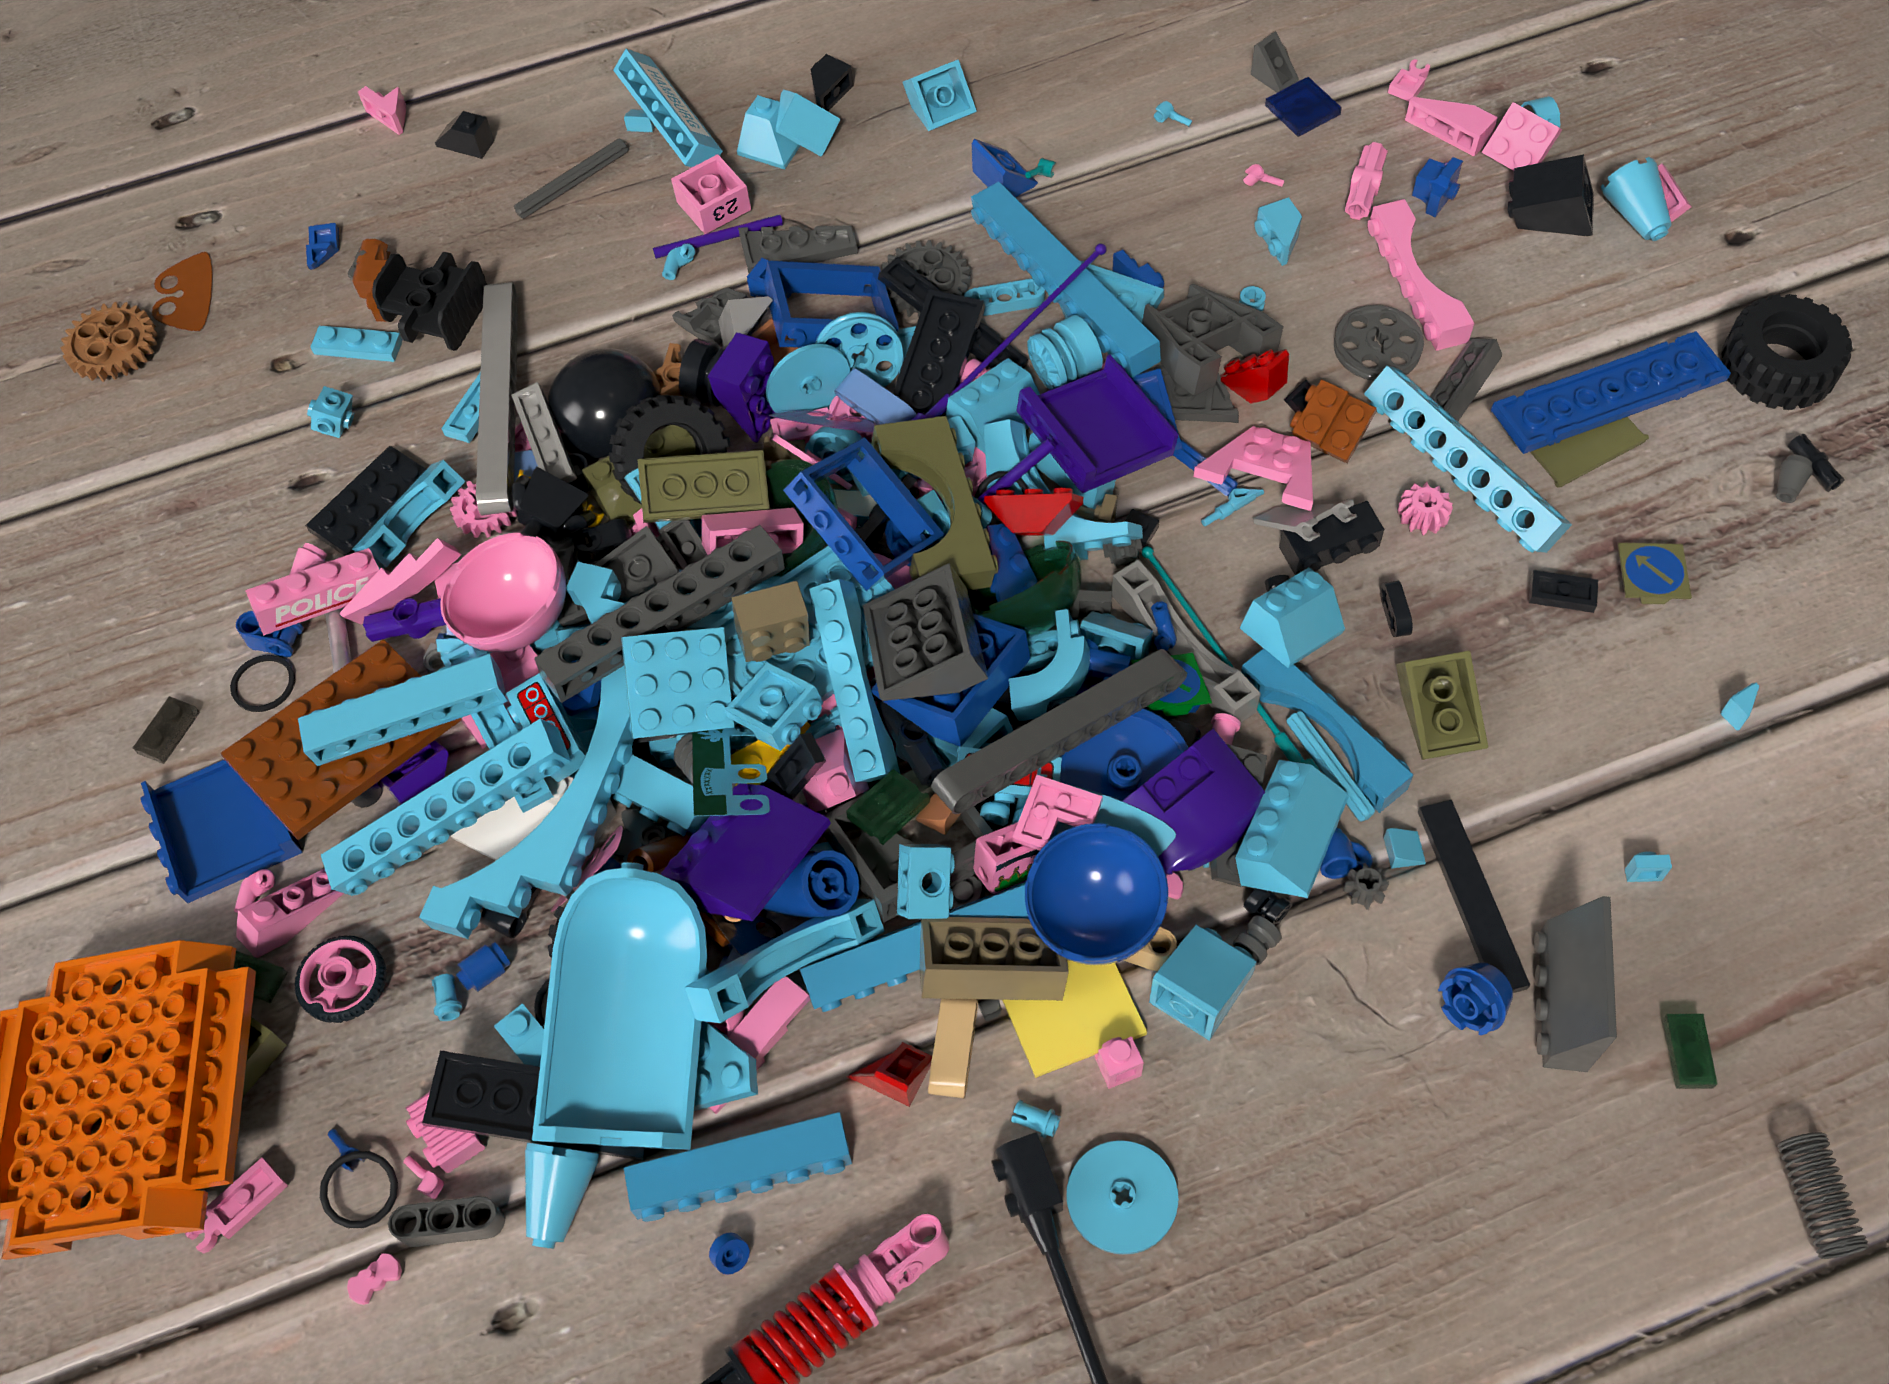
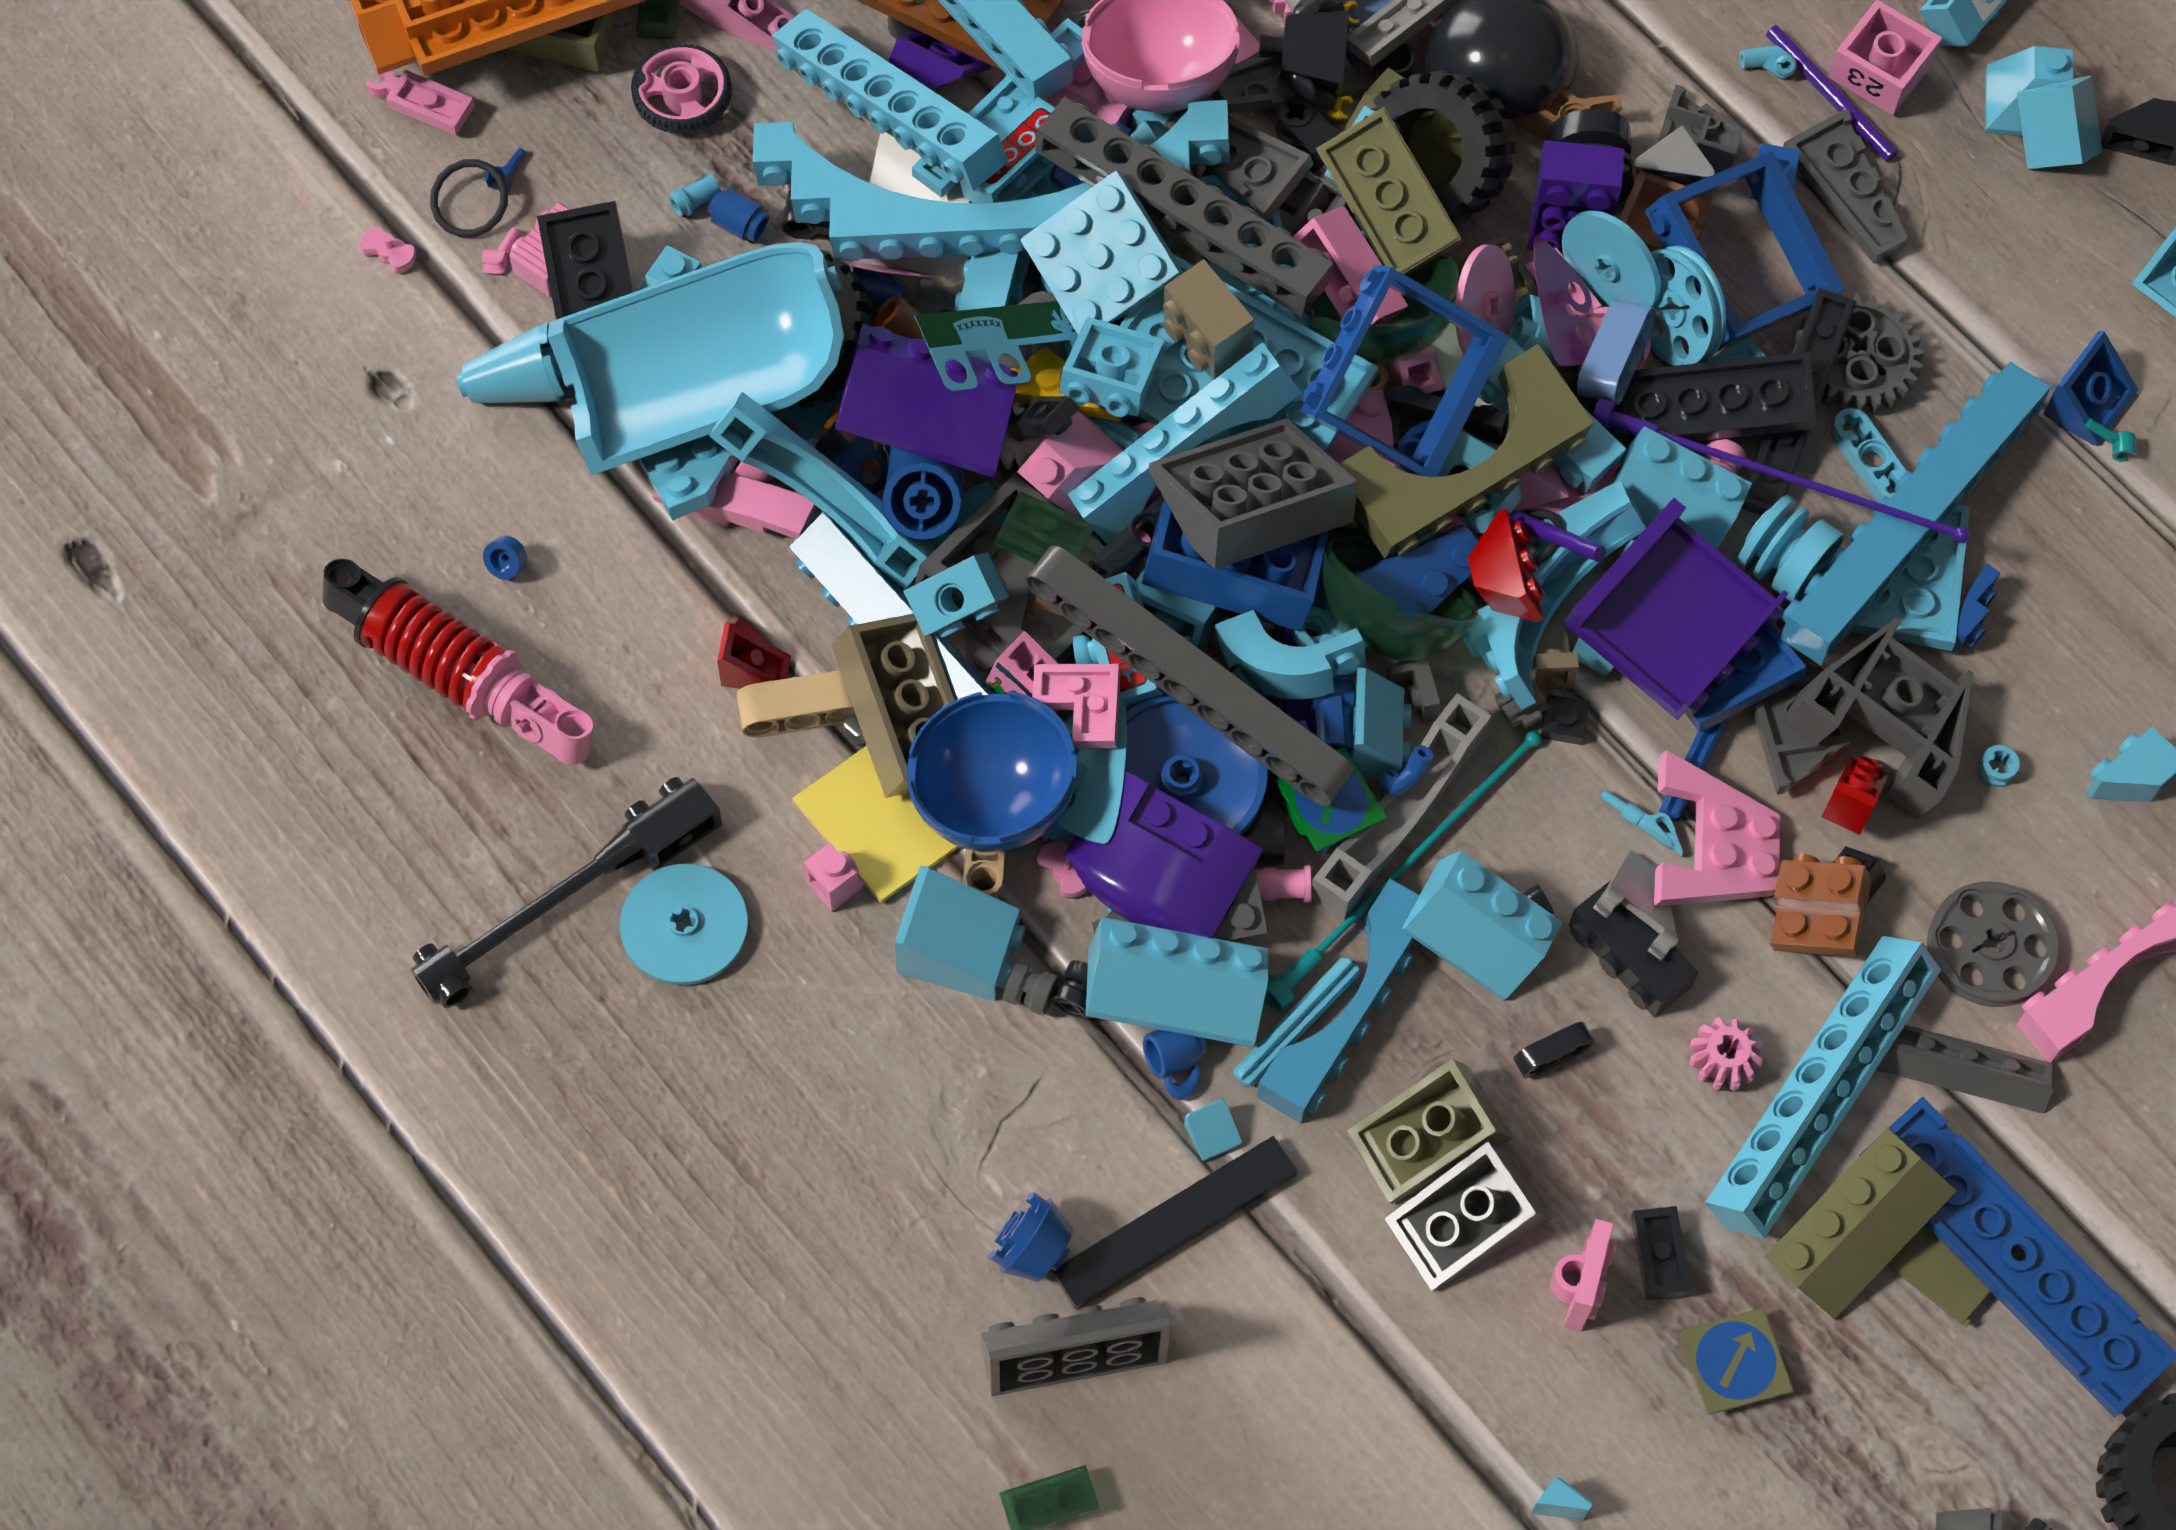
camera: 65 degrees right, 5 degrees up
dark grey beam [388,1196,505,1247] -> none
dark azure brick [623,1112,852,1222] -> none
medium azure pin [1011,1100,1060,1138] -> none
dark grey gear [1343,863,1389,910] -> none
medium azure plate [1625,851,1672,882] -> none
none -> dark grey slope [1385,1141,1552,1291]
none -> bright pink plate [1550,1219,1617,1332]
none -> olive slope [1765,1127,1957,1319]

